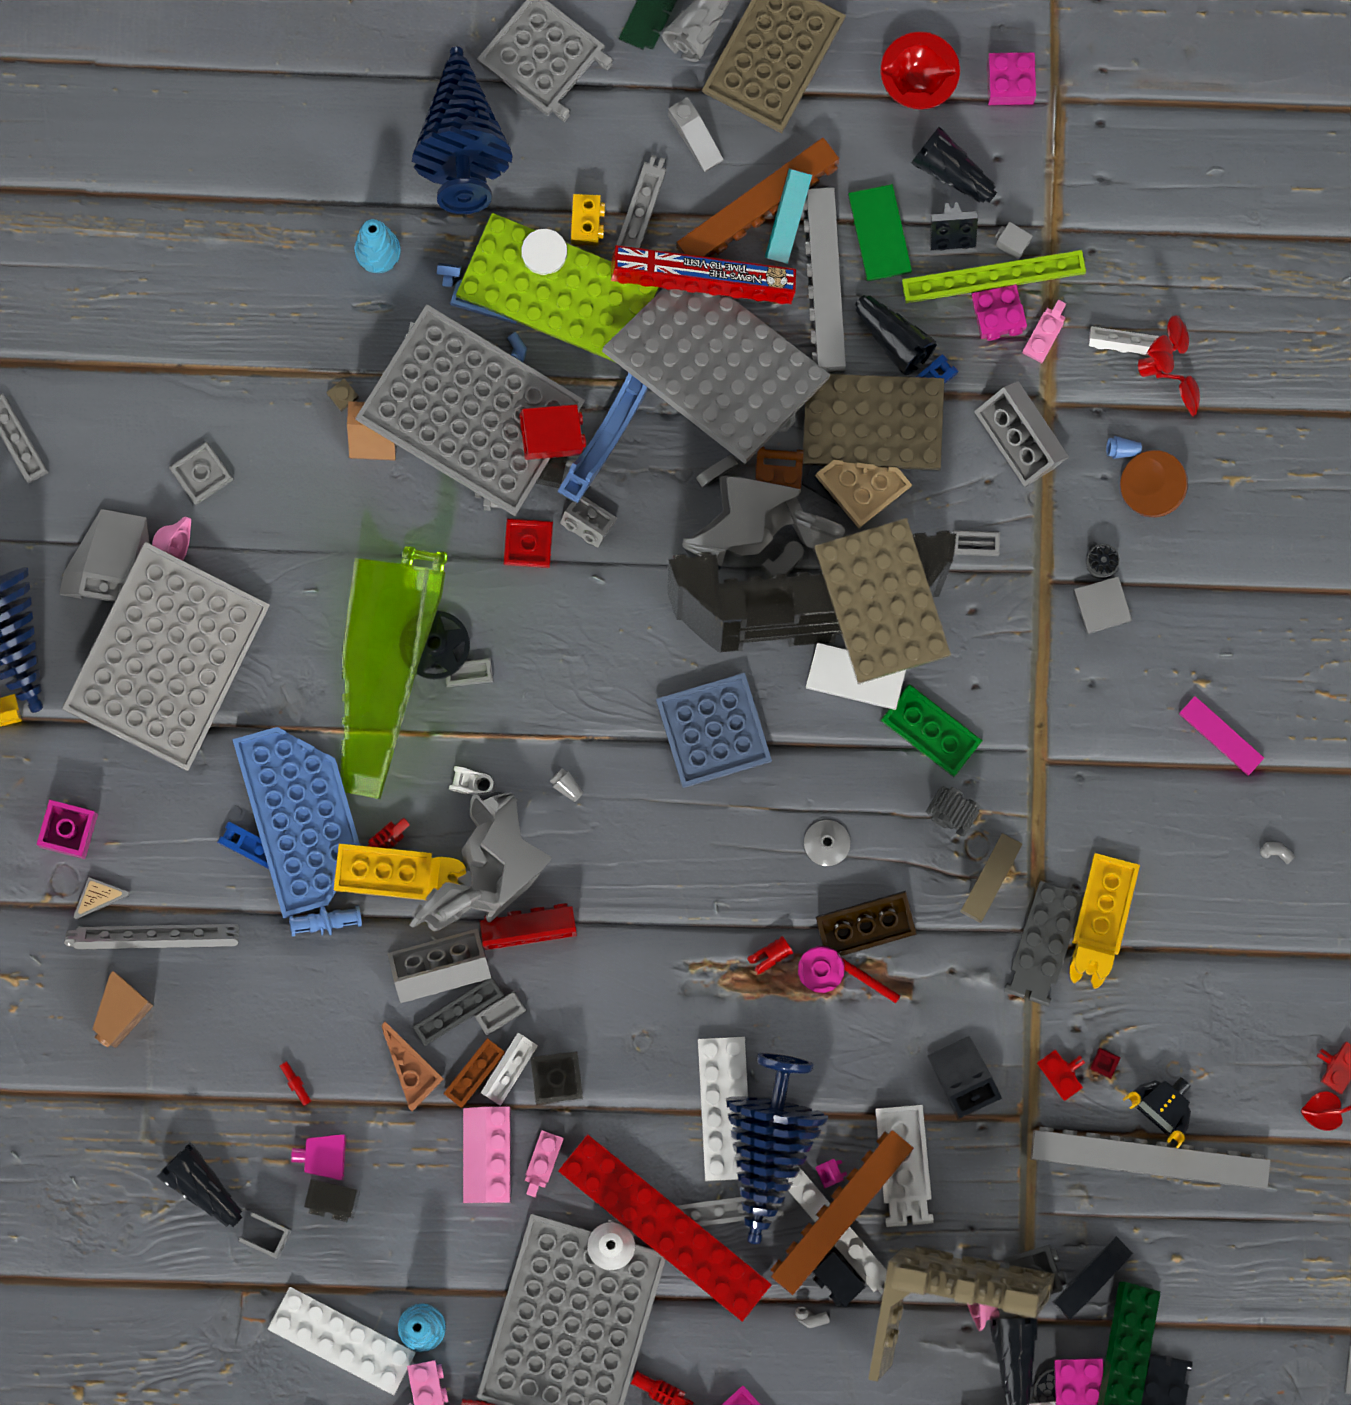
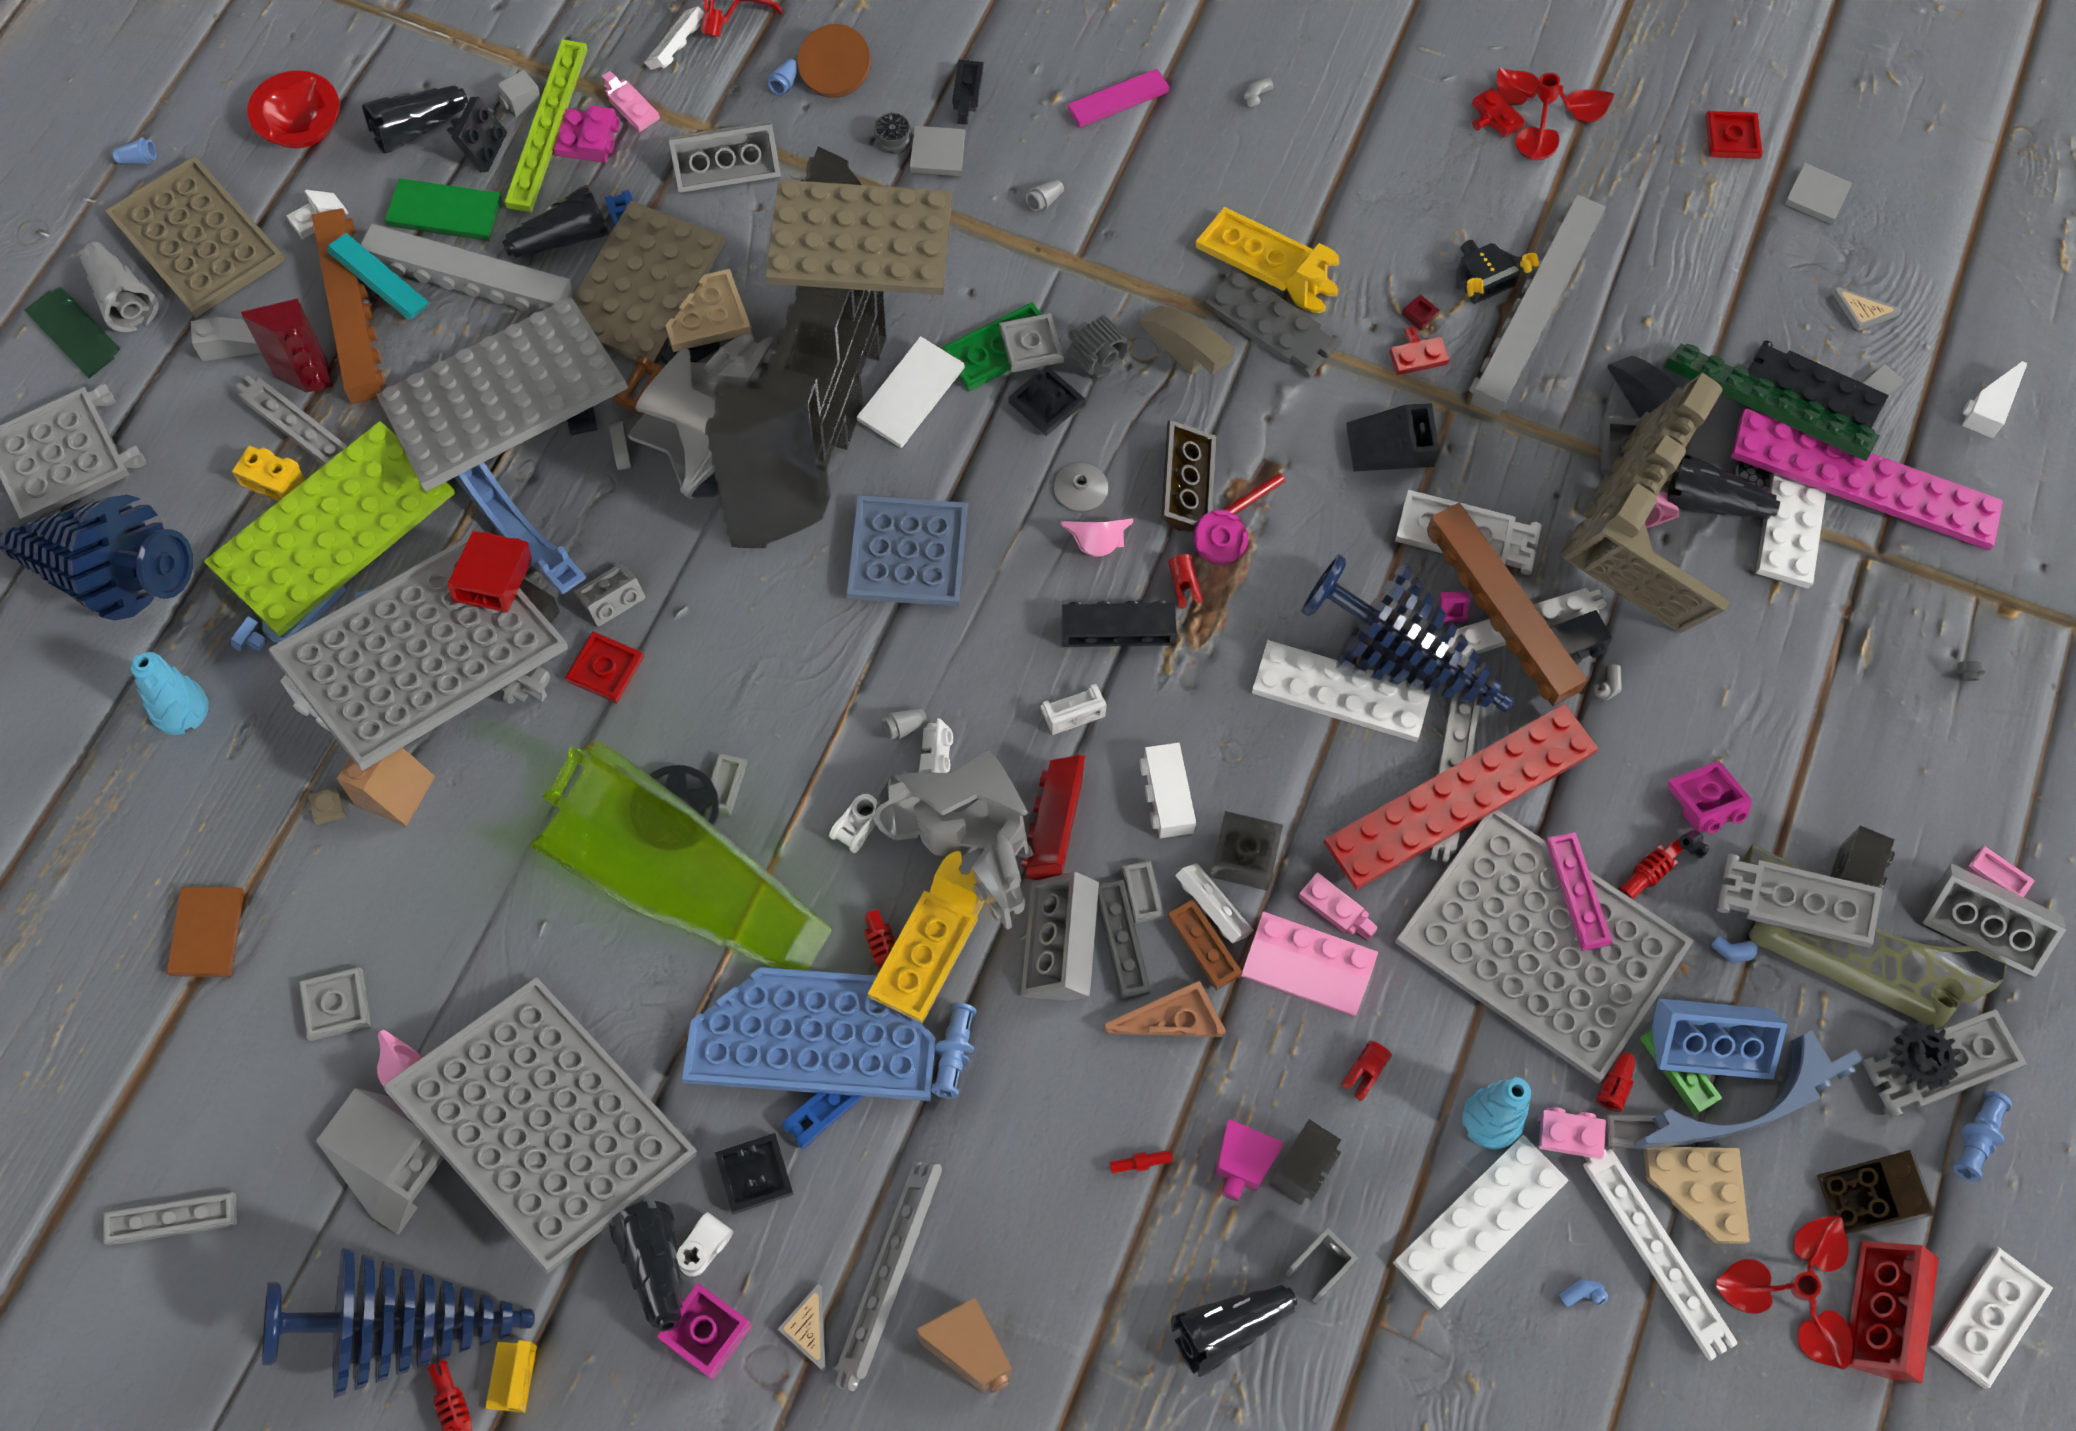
camera: 70 degrees left, 15 degrees down
white tile [521,229,567,275] -> none
white cone [587,1222,635,1270] -> none
brick [611,245,796,304] -> none
dark pink brick [987,52,1036,105] -> none
none -> dark orange tile [167,887,244,977]
none -> dark red slope [241,298,333,393]
none -> white slope [286,190,348,239]
none -> black cone [609,1201,683,1332]
none -> white piece [677,1212,734,1277]
none -> black plate [715,1133,794,1215]
none -> white hinge [919,718,953,773]
none -> black hinge [952,60,984,125]
none -> light grey tile [999,313,1064,372]
none -> black plate [1008,365,1085,436]
none -> light grey cone [1026,179,1064,212]
none -> white hinge [1041,684,1107,735]
none -> bright pink hat [1060,519,1133,557]
none -> black brick [1061,600,1177,647]
none -> white brick [1139,743,1196,839]
none -> red hinge [1340,1040,1392,1101]
none -> dark pink tile [1545,832,1613,951]

